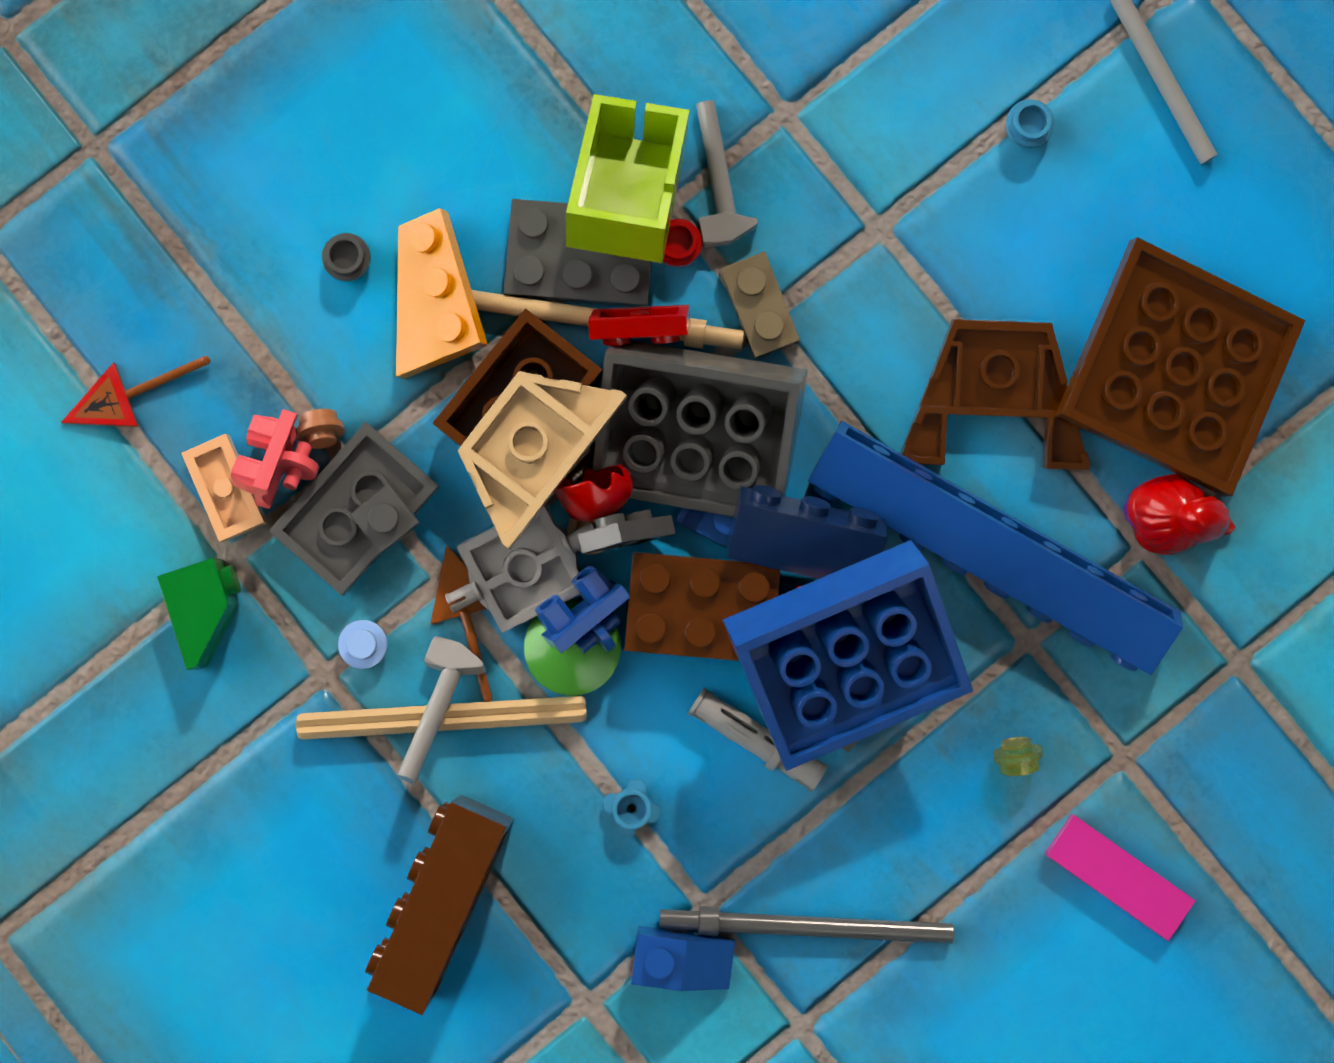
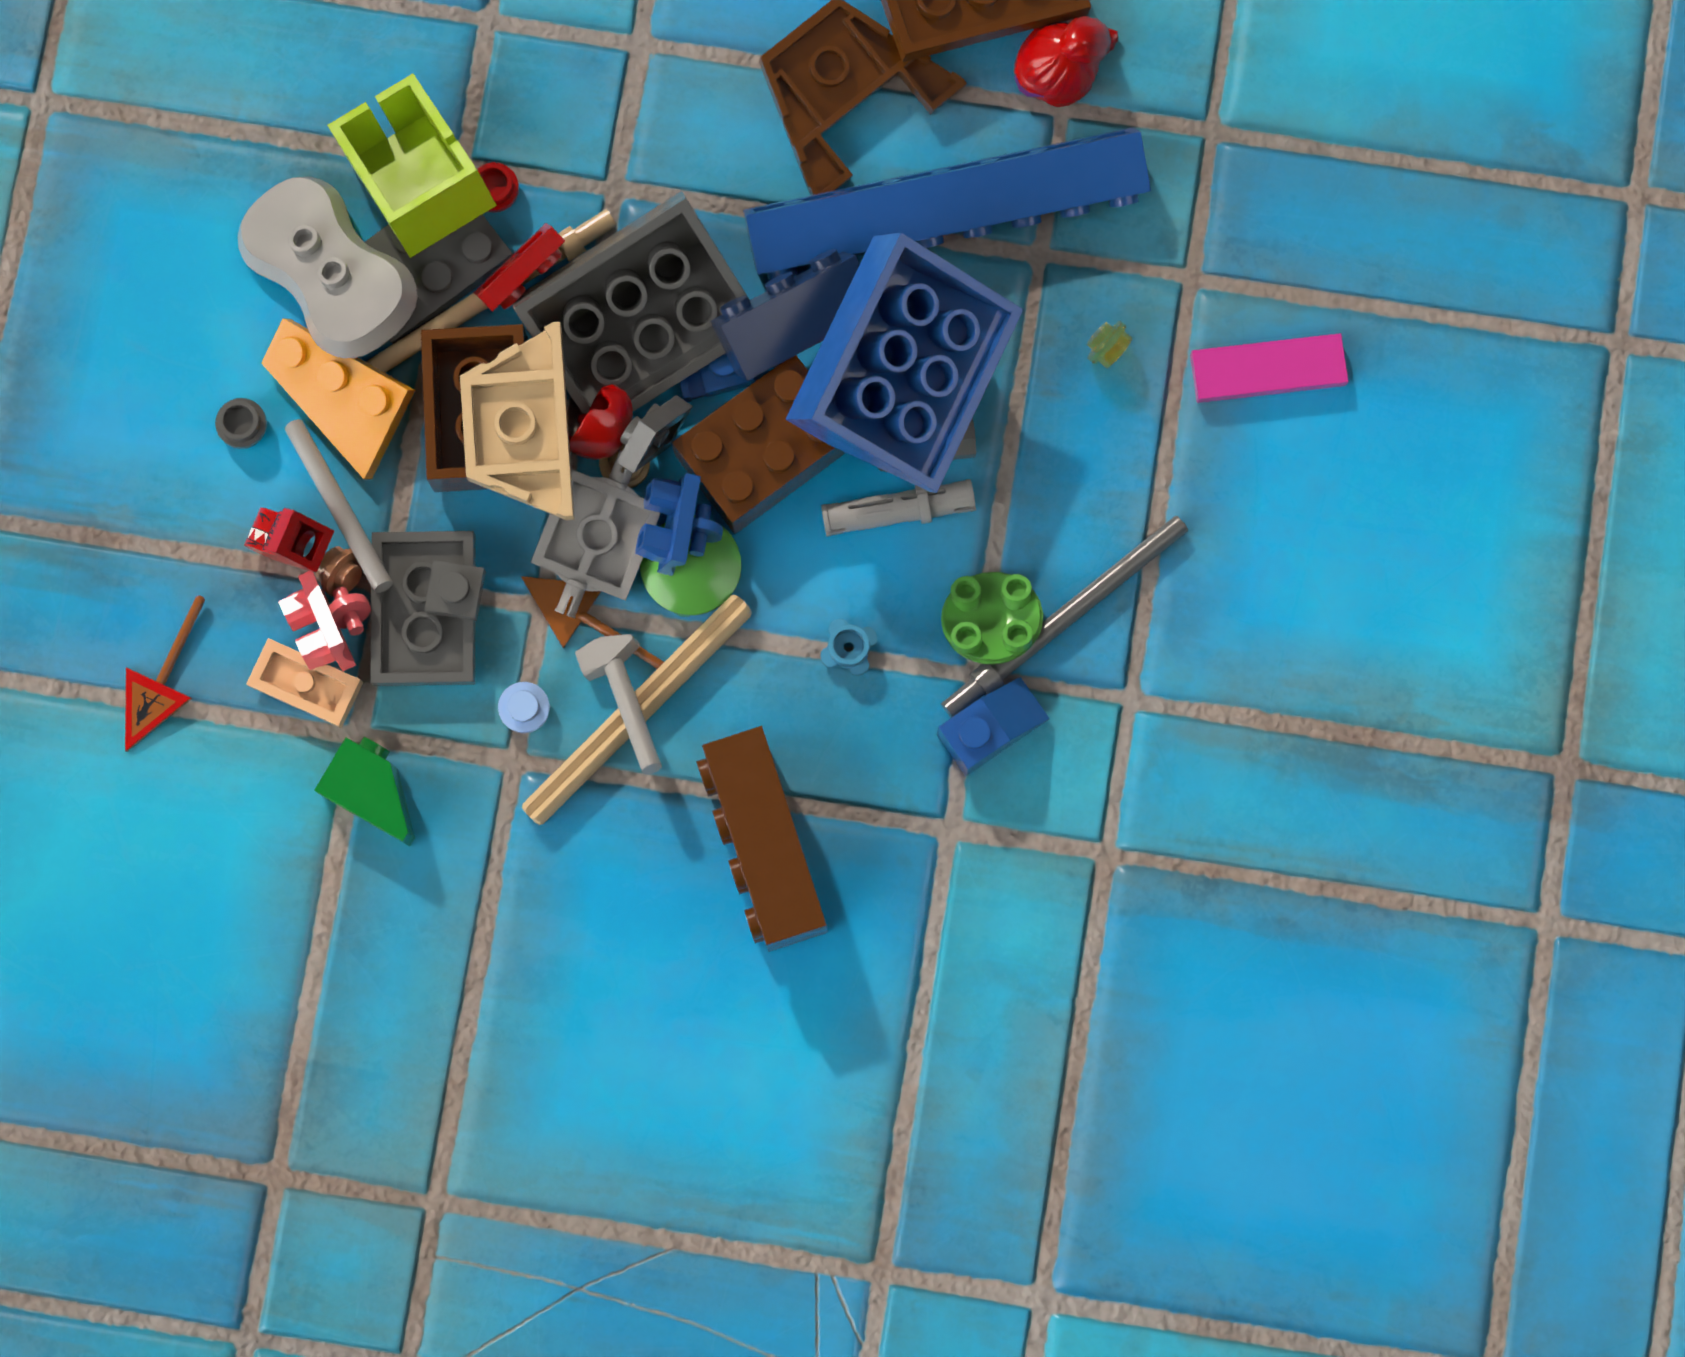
camera: 40 degrees left, 5 degrees down
light grey piece [696,100,758,248] -> none
dark tan plate [720,251,800,360] -> none
none -> light grey plate [237,177,418,358]
none -> red leg [244,507,334,573]
none -> light grey bar [285,419,393,593]
none -> bright green dish [941,572,1043,664]

